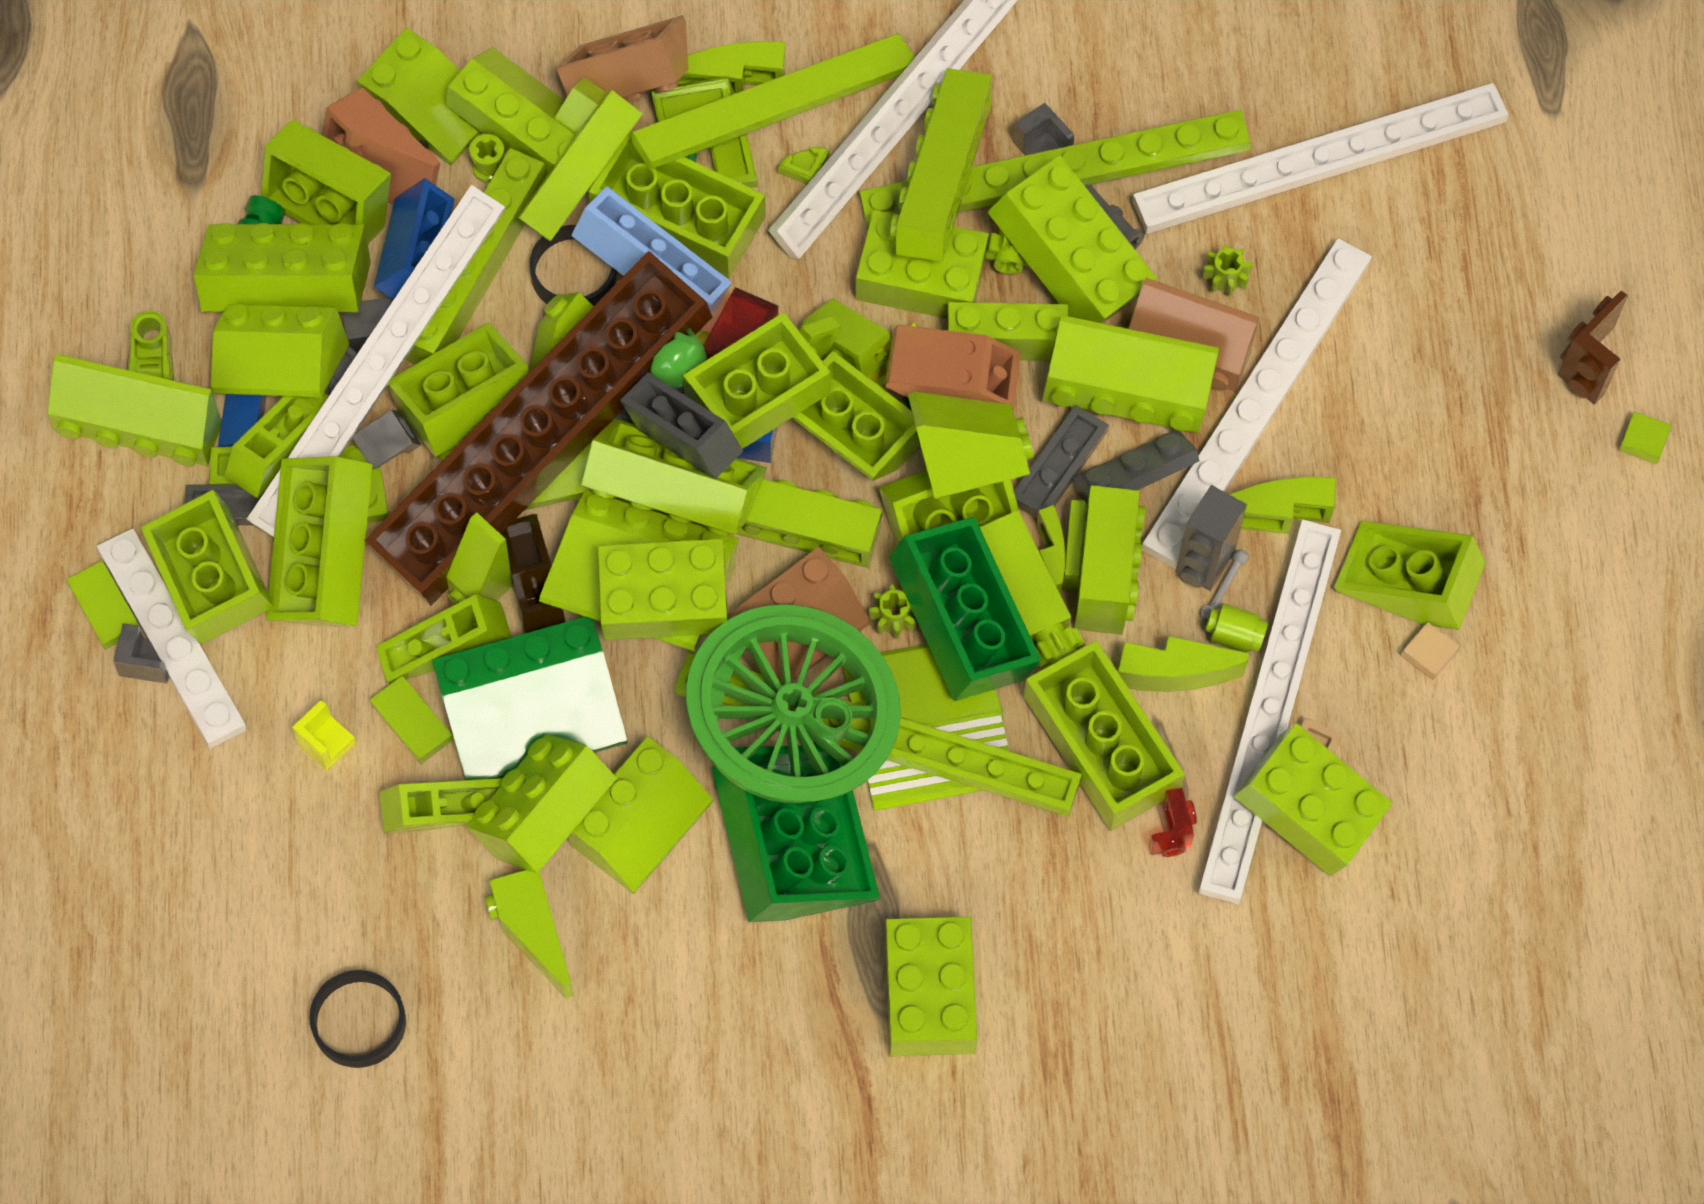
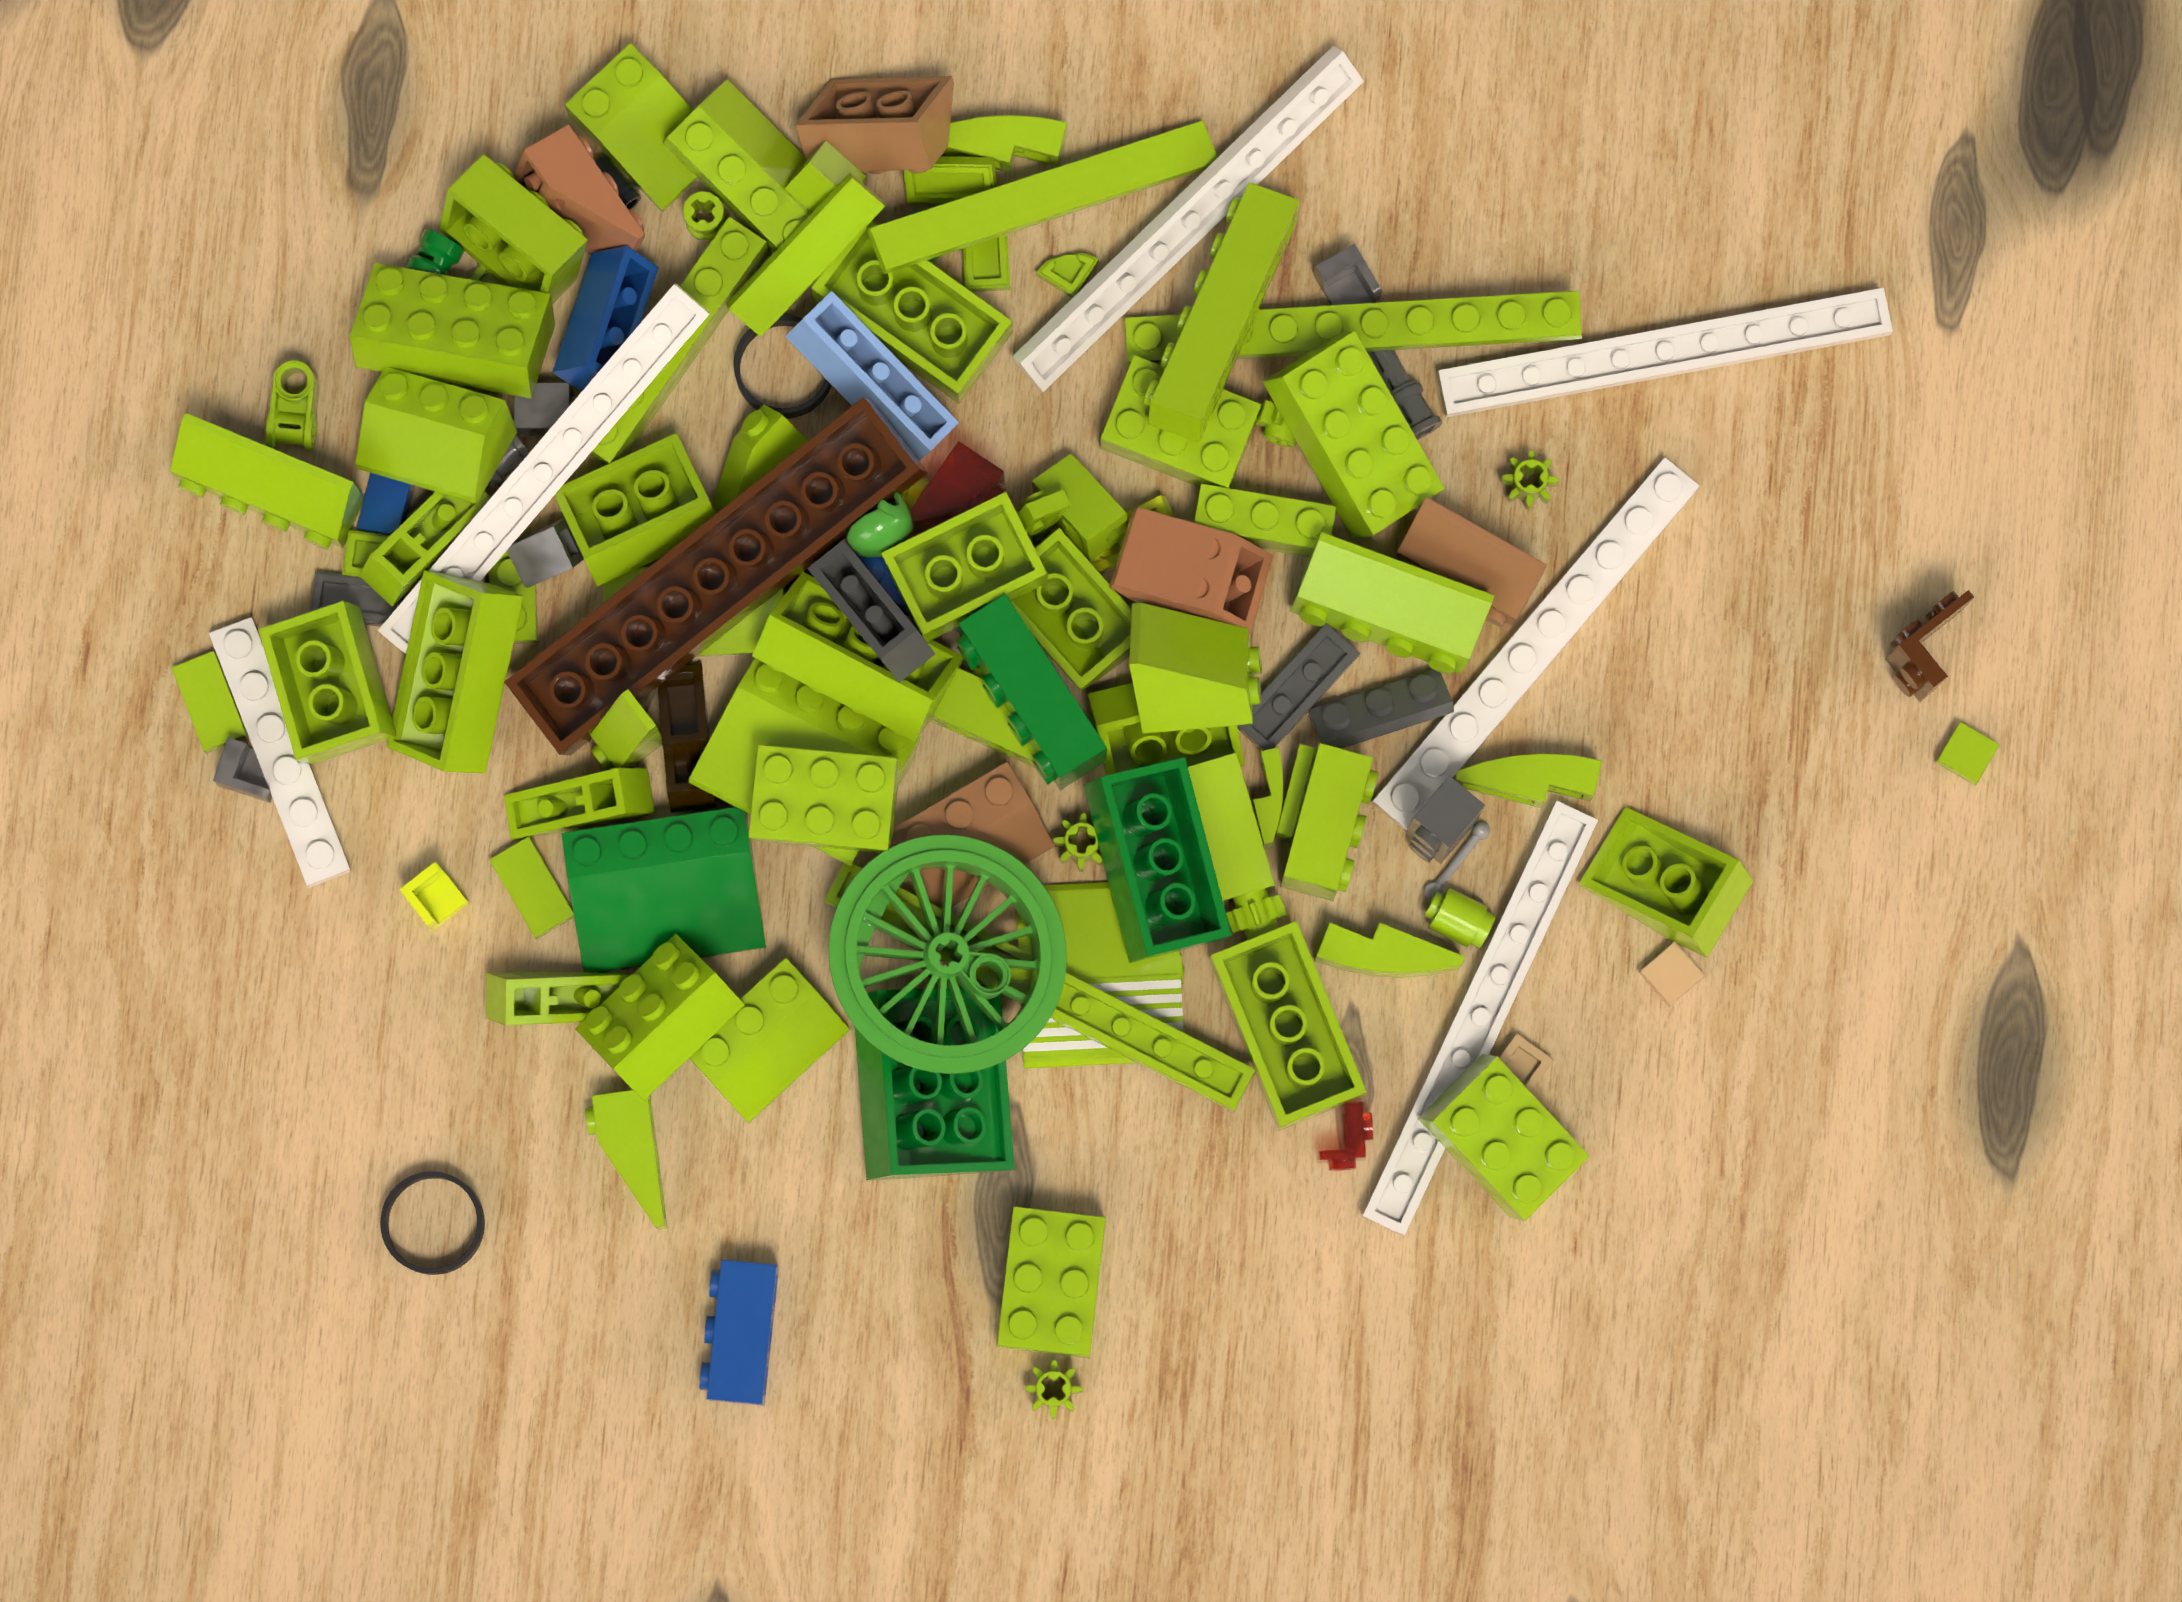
camera: 10 degrees right, 15 degrees up
none -> blue brick [699,1260,779,1406]
none -> green brick [956,594,1107,791]
none -> lime gear [1025,1360,1083,1419]

